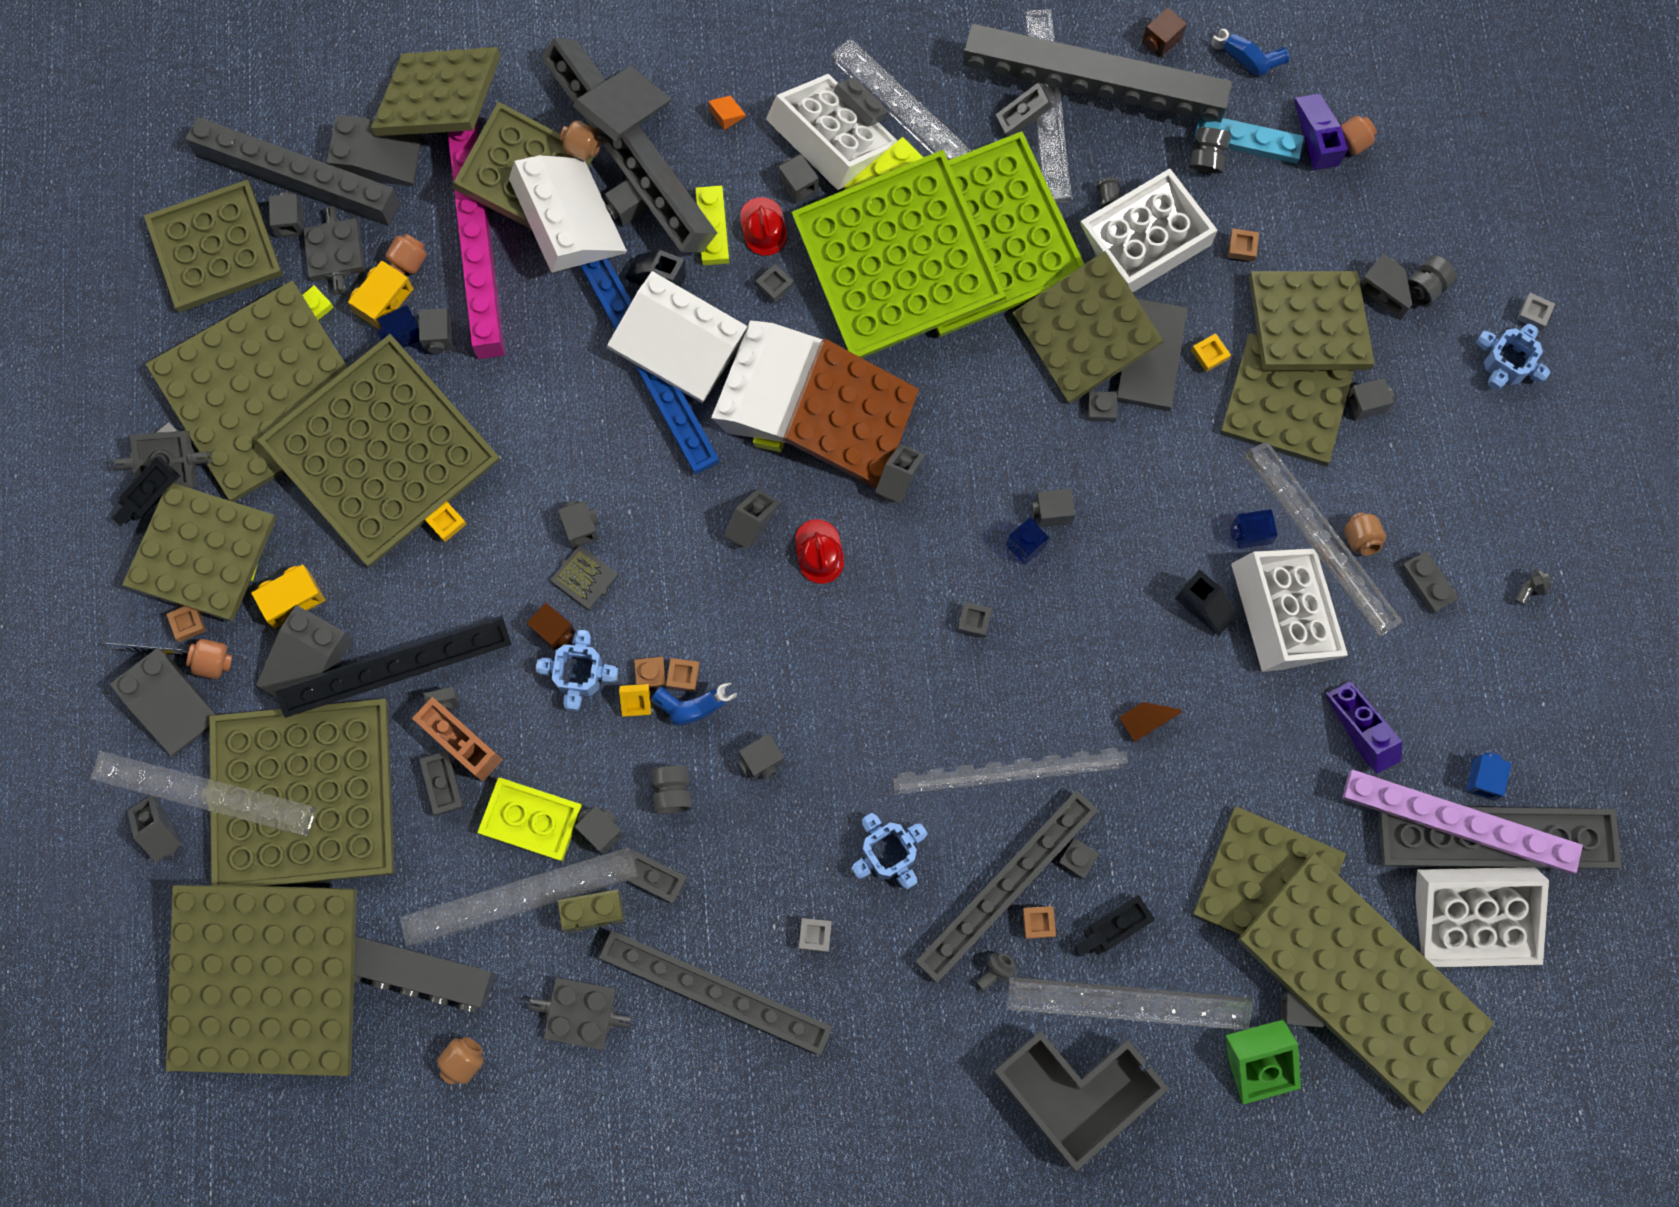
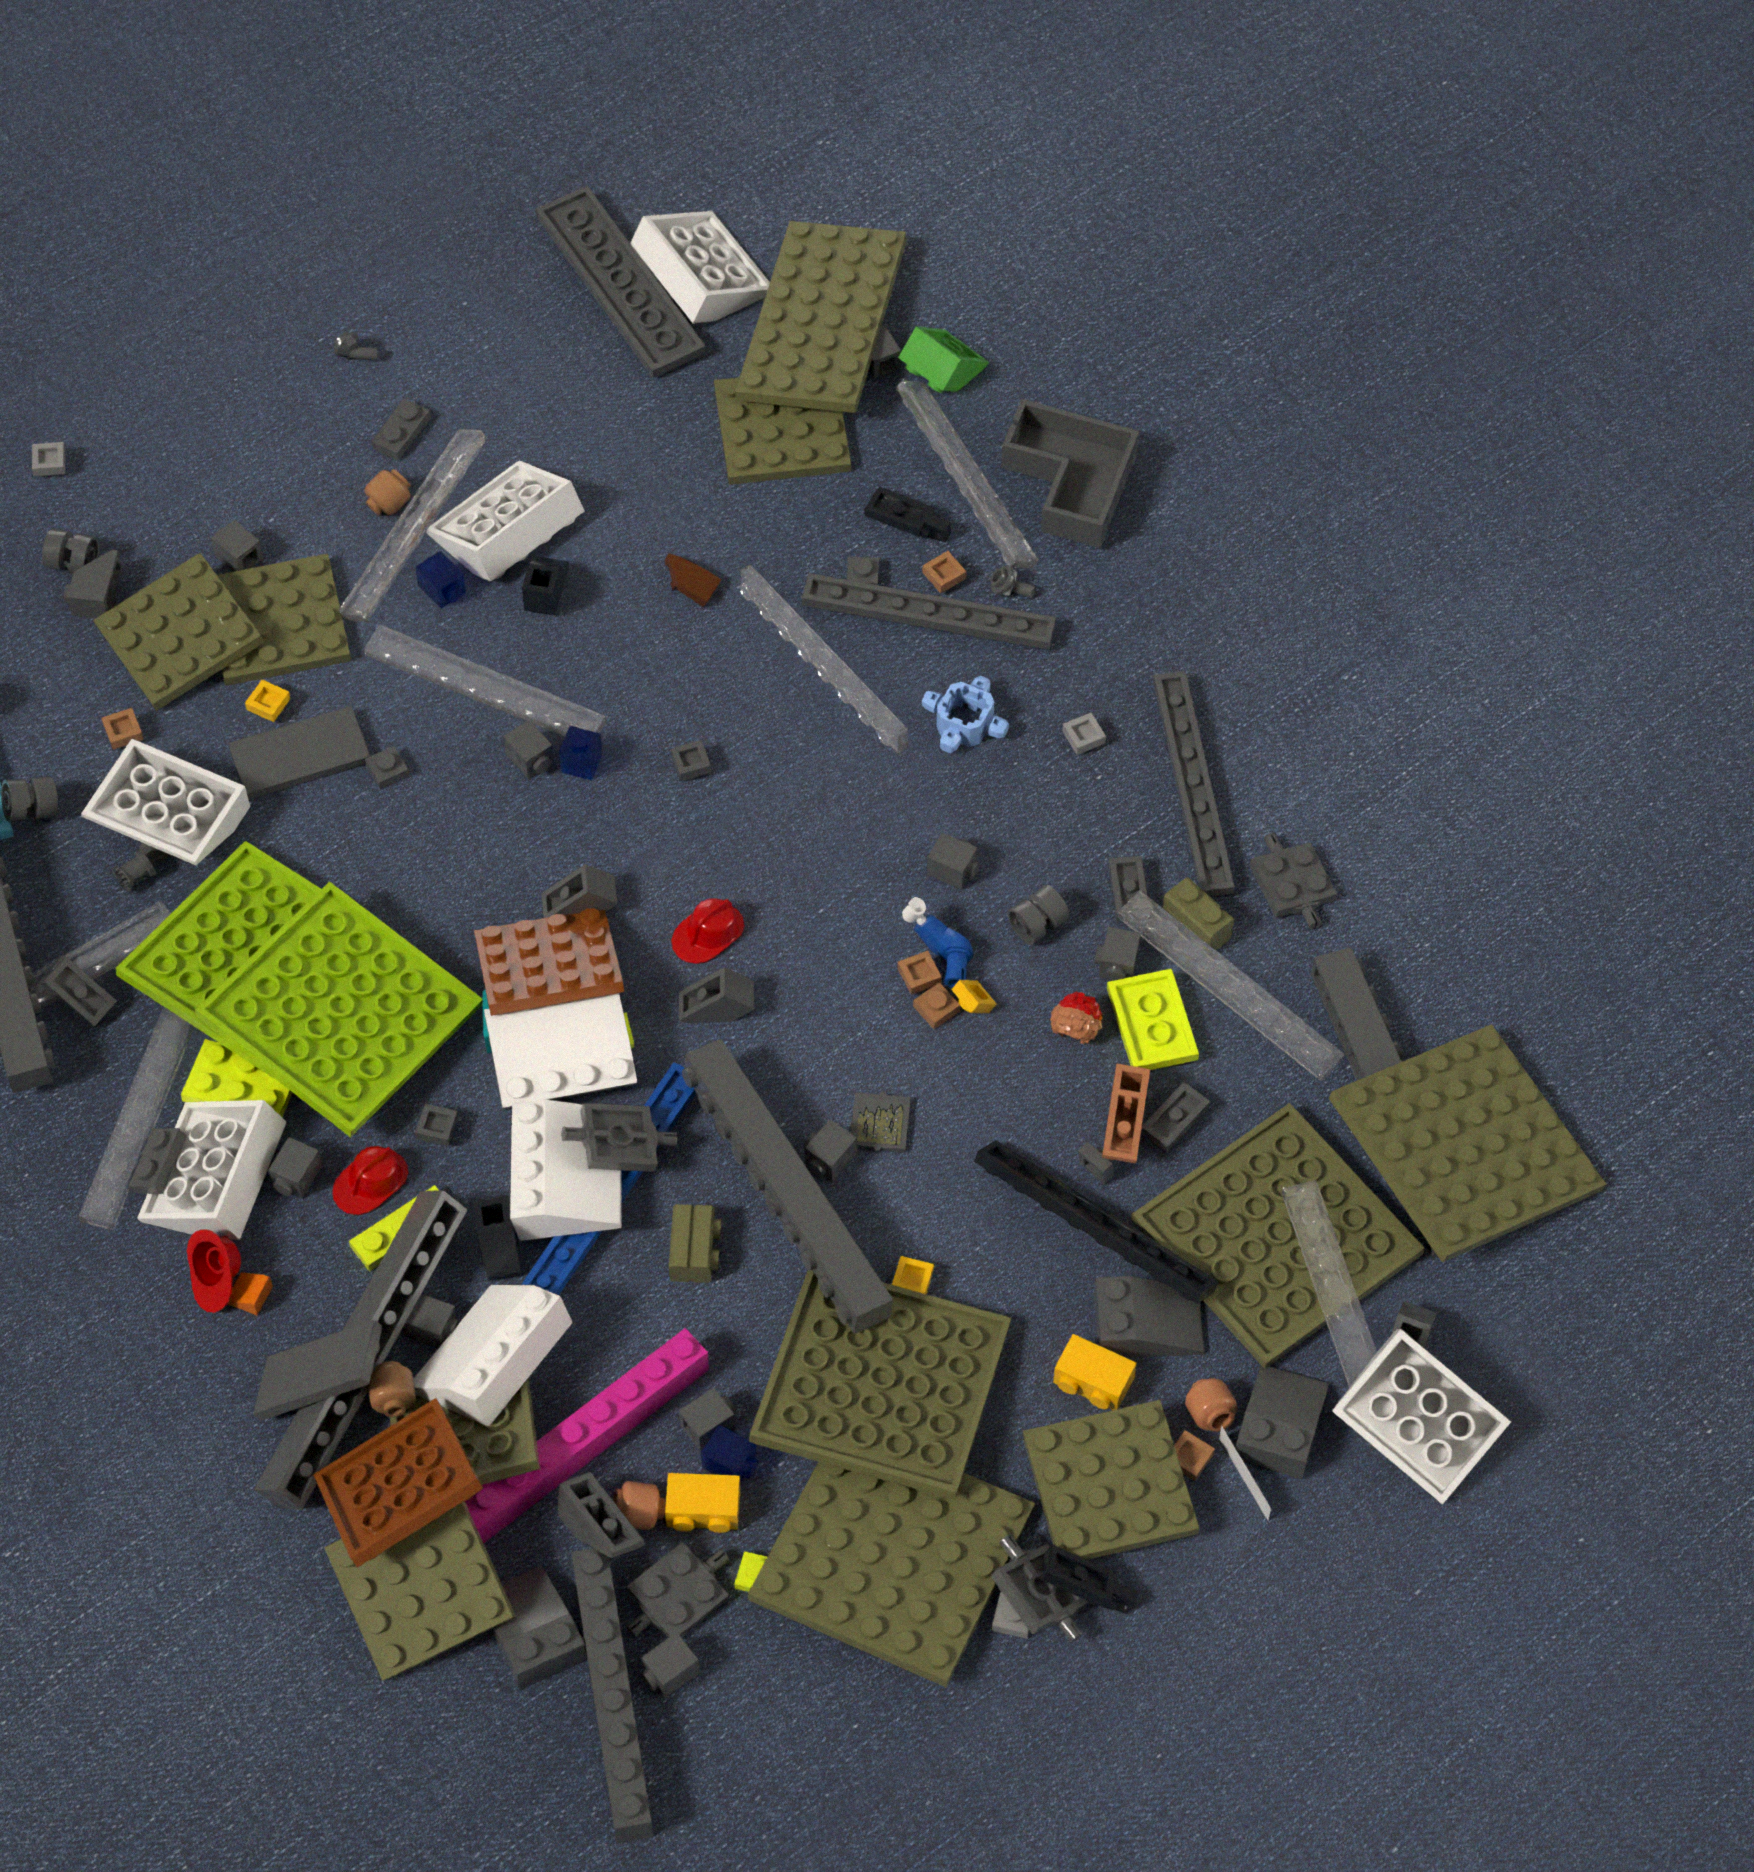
camera: 120 degrees left, 15 degrees down
olive plate [144,179,283,312] -> none
medium nougat head [437,1037,484,1085] -> none
reddish brown brick [526,603,575,652] -> none
light blue piece [536,630,619,712] -> none
olive plate [1013,251,1165,404] -> none
dark purple slope [1326,681,1403,774] -> none
lavender plate [1342,770,1583,875] -> none
blue brick [1466,752,1512,801] -> none
light blue piece [1476,324,1550,390] -> none
none -> red piece [187,1229,241,1313]
none -> dark orange plate [313,1398,483,1568]
none -> clear plate [364,625,606,747]
none -> dark grey slope [558,1472,644,1558]
none -> dark grey plate [561,1103,677,1172]
none -> olive brick [669,1204,722,1283]
none -> dark grey brick [682,1039,893,1334]
none -> nougat piece [1050,991,1103,1044]
none -> white slope [1332,1329,1511,1504]

